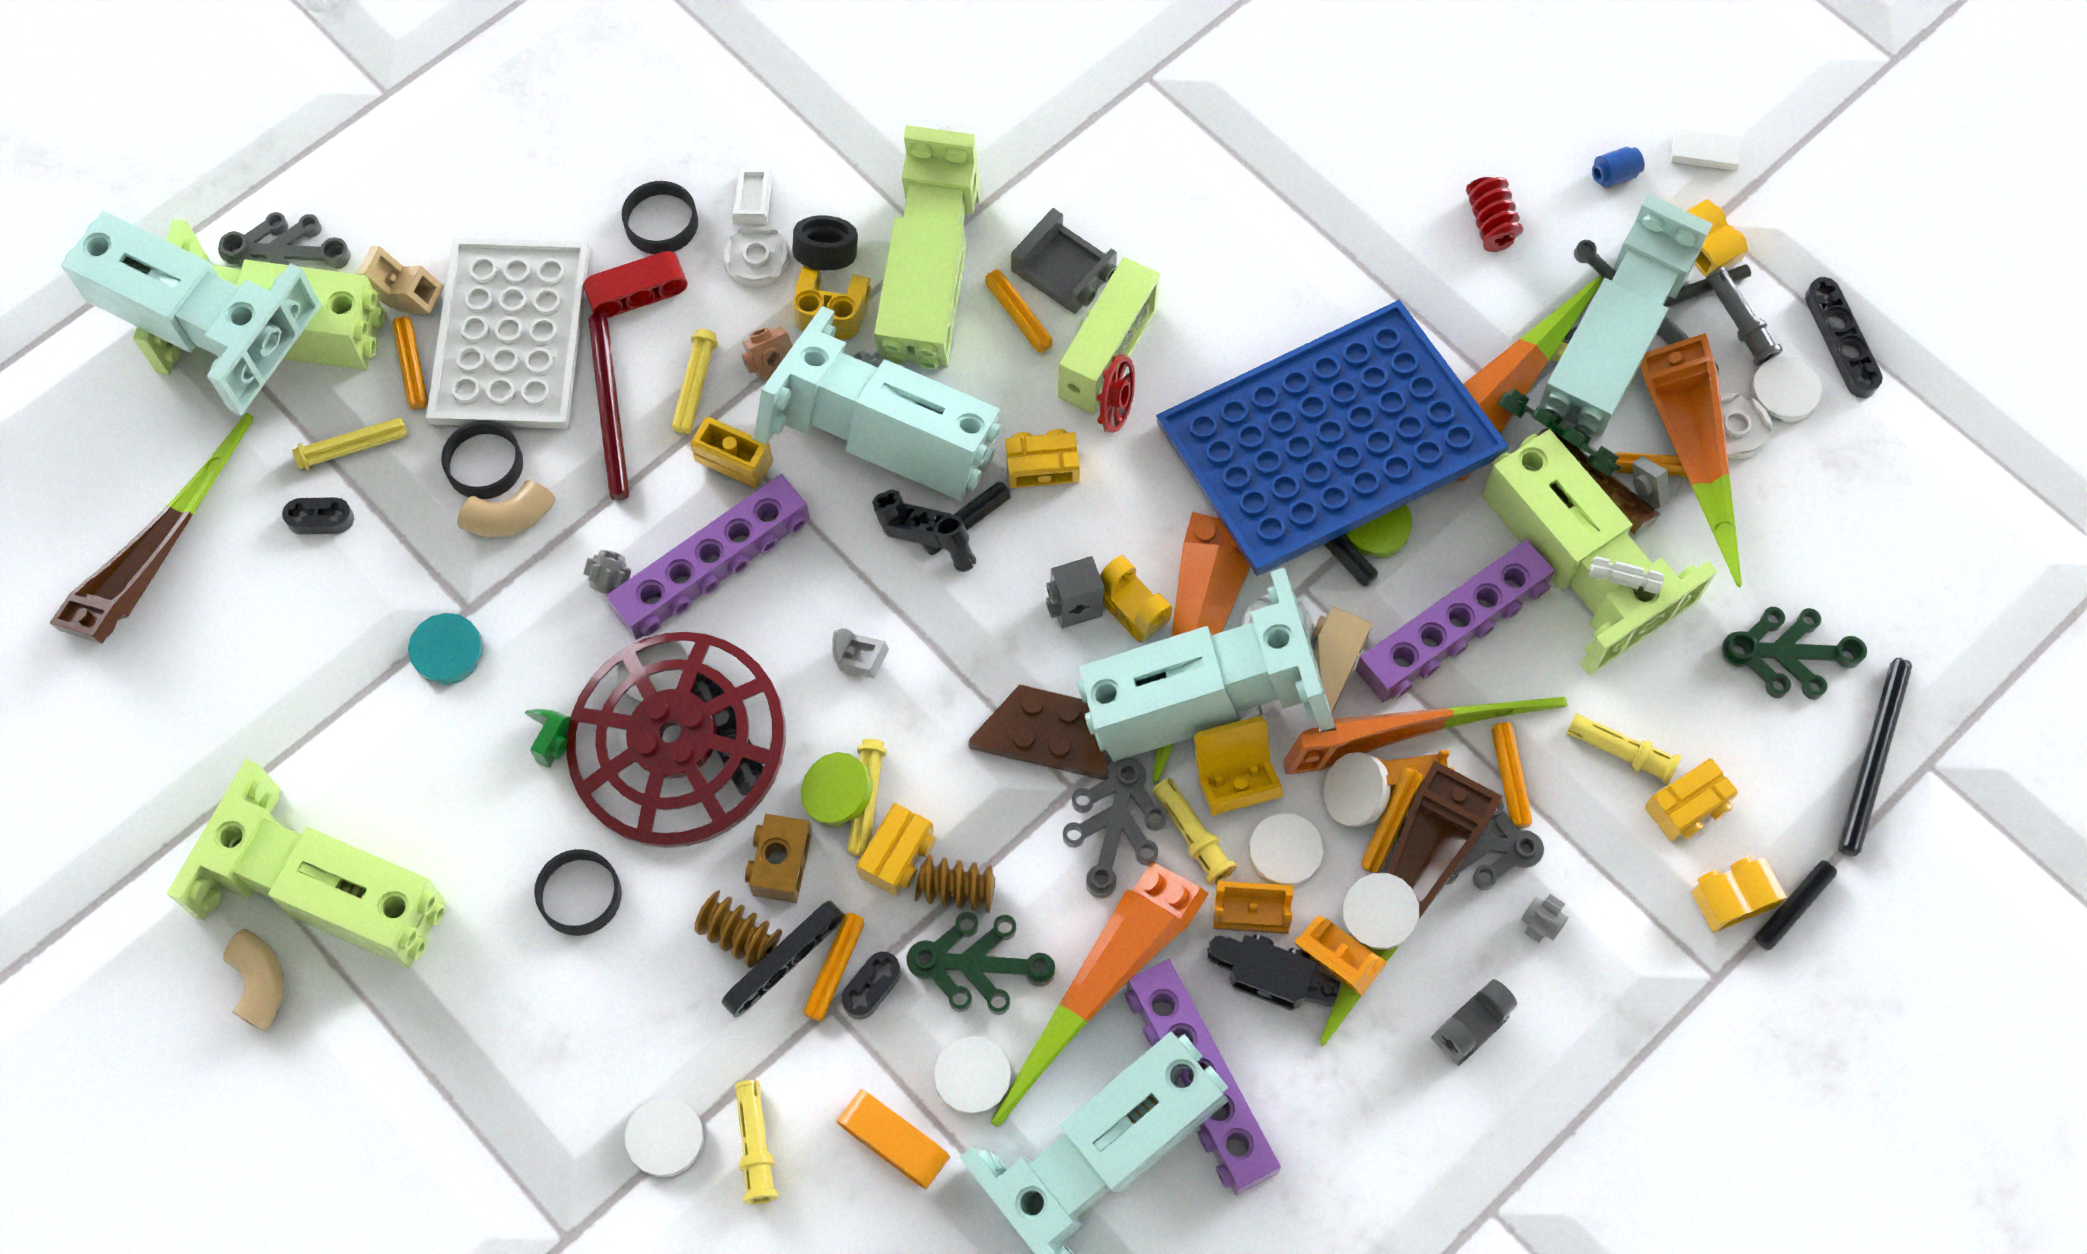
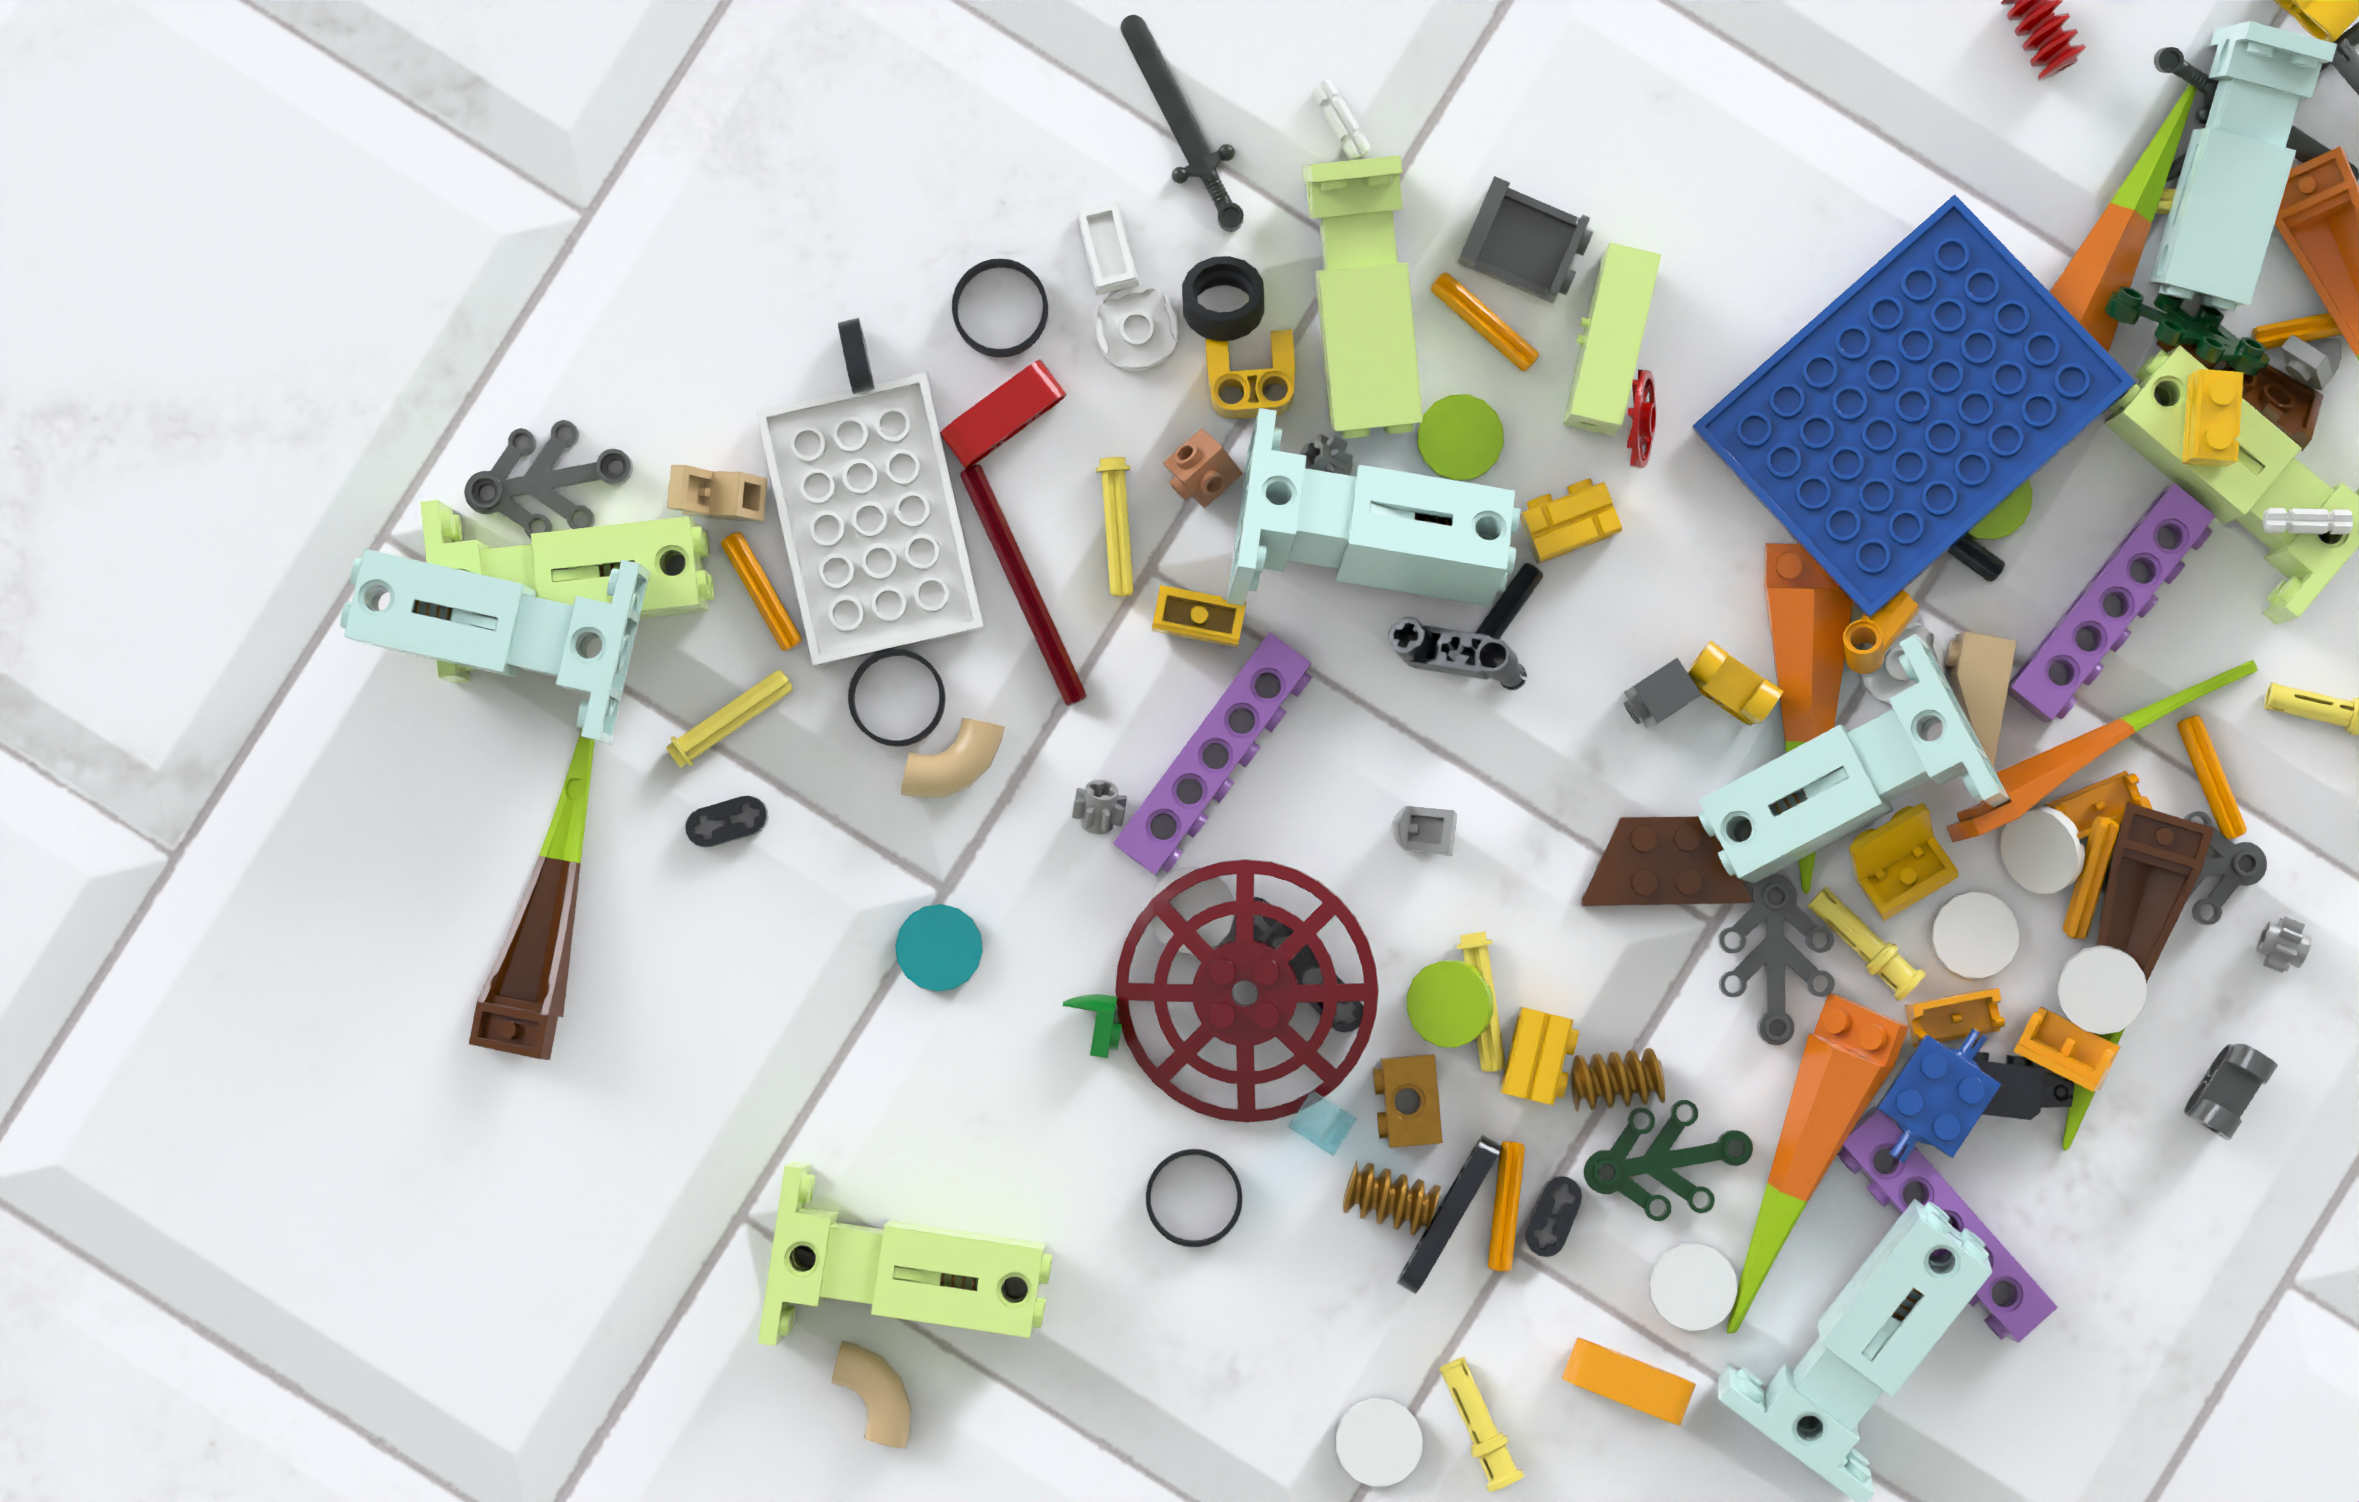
camera: 15 degrees left, 20 degrees up
none -> black beam [838,318,875,394]
none -> pearl dark grey sword [1120,15,1244,232]
none -> clear light blue panel [1288,1091,1357,1156]
none -> lime tile [1417,394,1504,481]
none -> light orange piece [1843,591,1919,674]
none -> blue plate [1876,1028,2002,1164]
none -> yellow brick [2182,369,2244,467]

